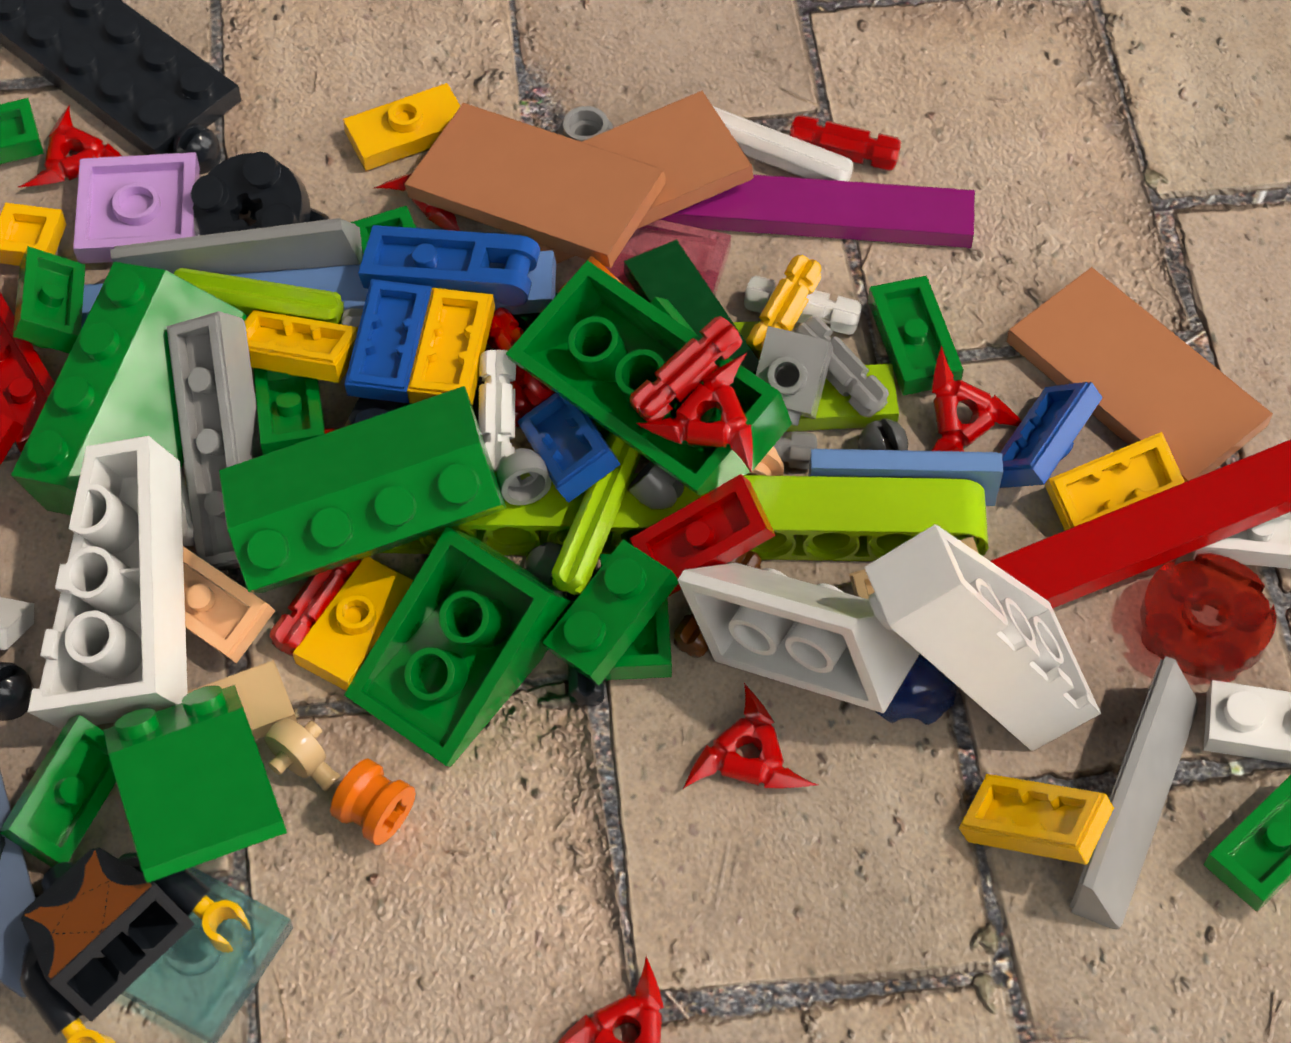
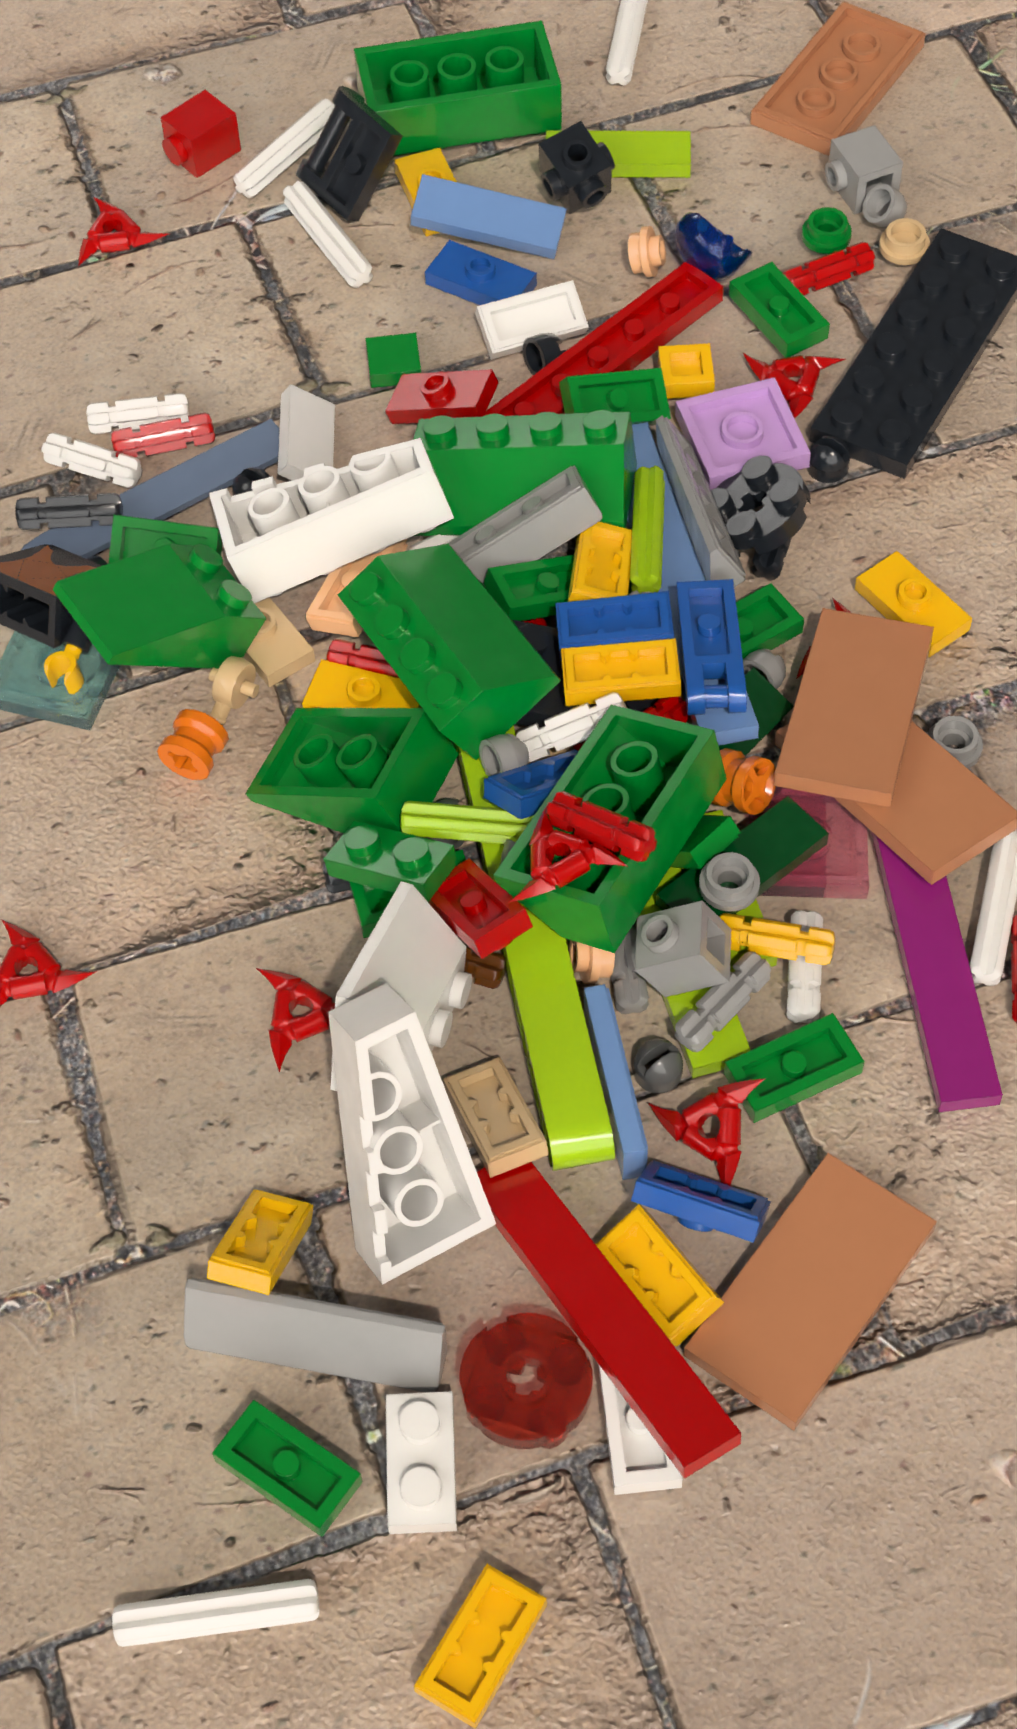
camera: 80 degrees right, 0 degrees up
none -> light grey plate [699,852,760,912]

